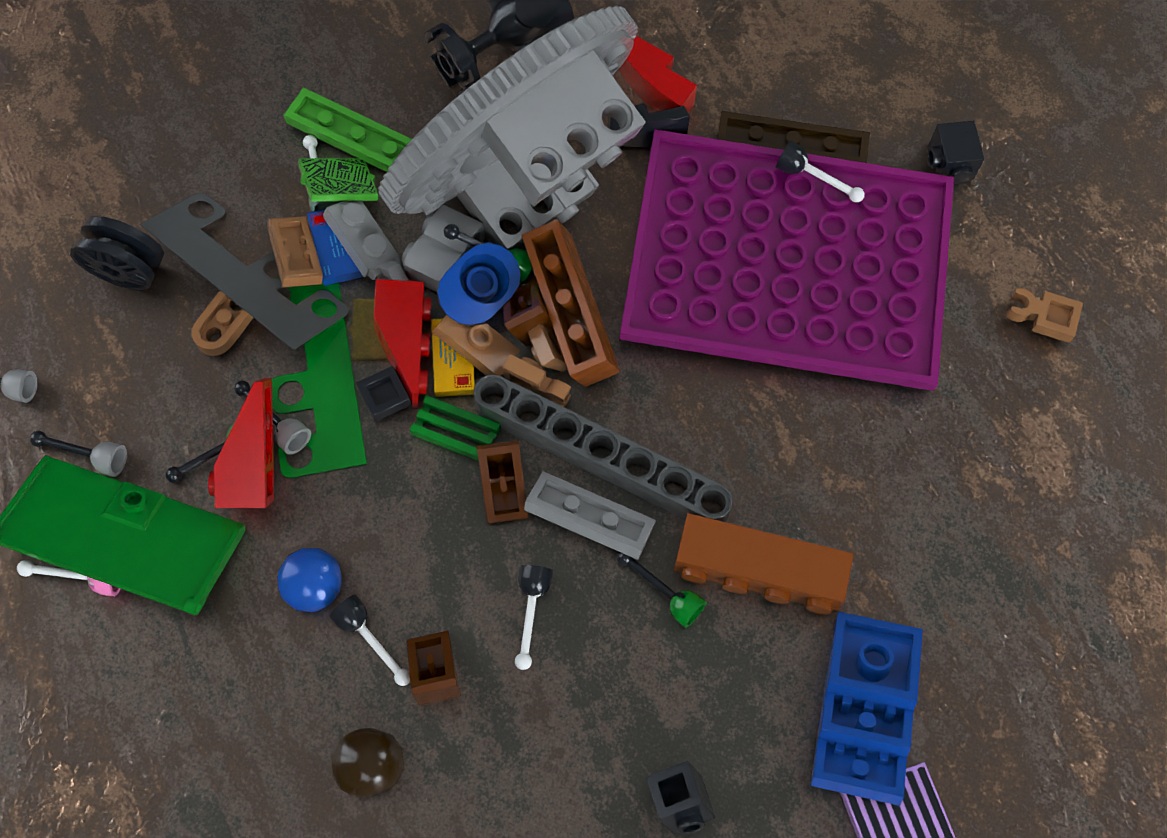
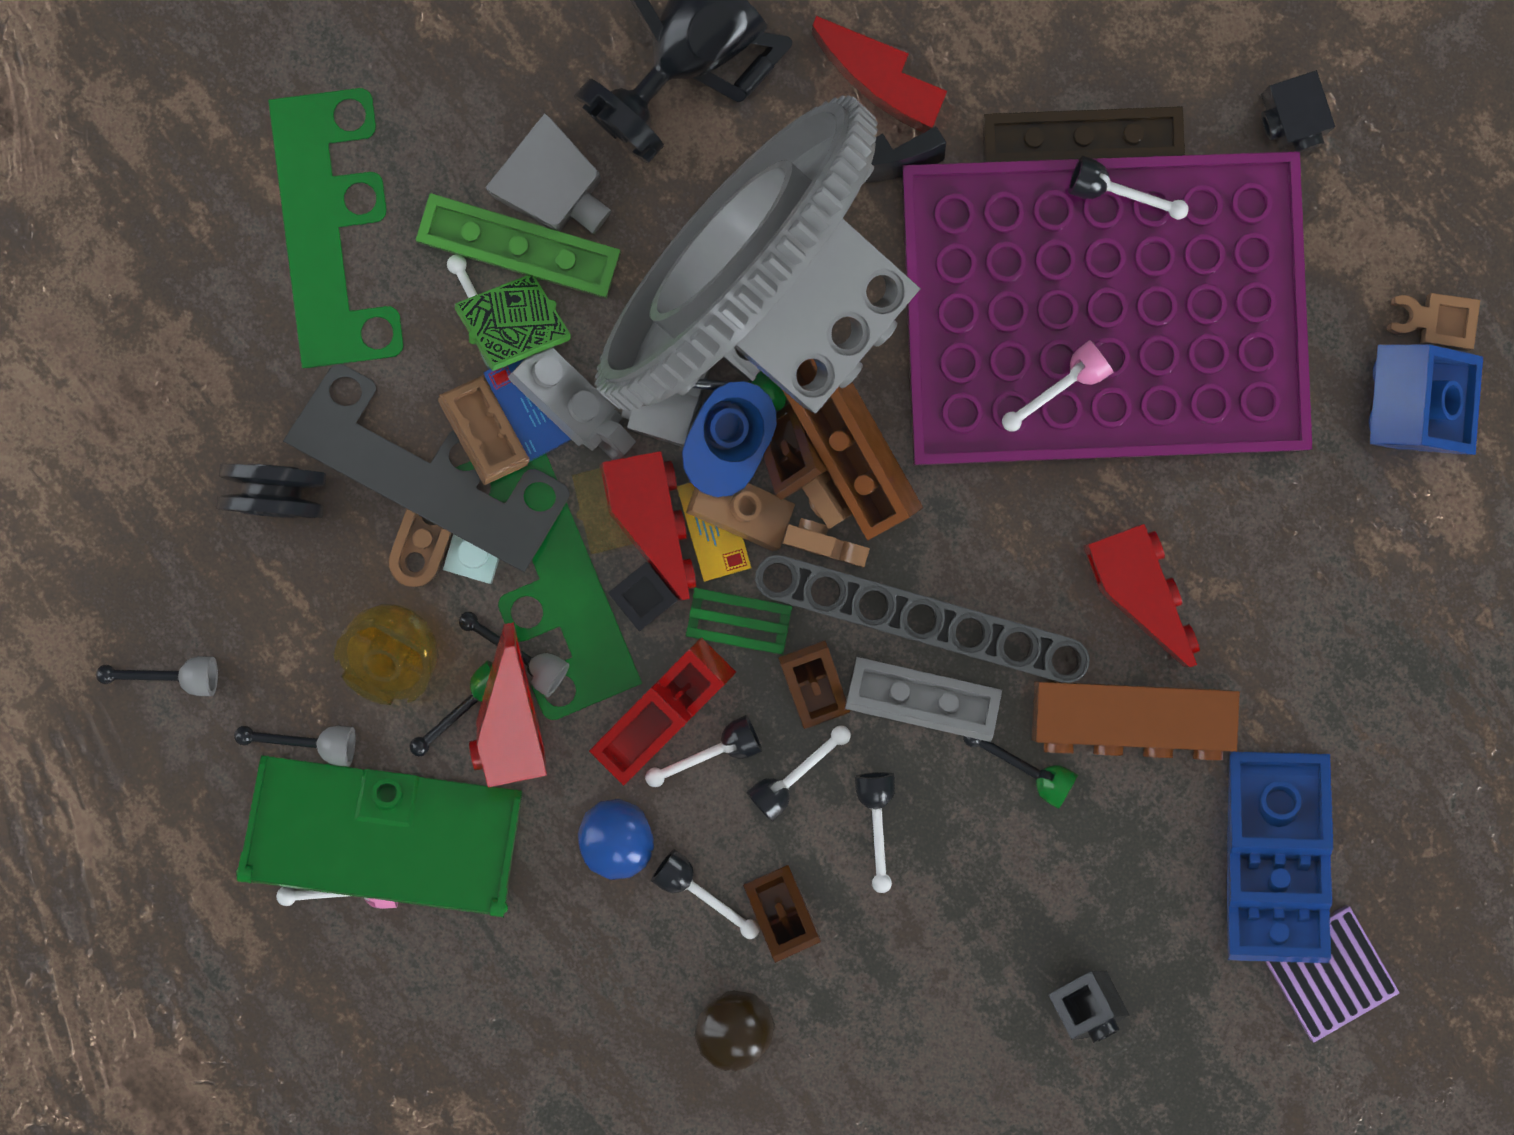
camera: 10 degrees left, 20 degrees up
none -> green piece [268,88,403,369]
none -> clear yellow cylinder [334,604,439,705]
none -> light aqua plate [443,534,499,584]
none -> light grey torso [485,113,612,234]
none -> red slope [589,637,736,786]
none -> hinge [645,715,762,787]
none -> hinge [746,725,851,822]
none -> hinge [1002,340,1113,432]
none -> red slope [1083,524,1200,667]
none -> blue slope [1369,344,1483,455]

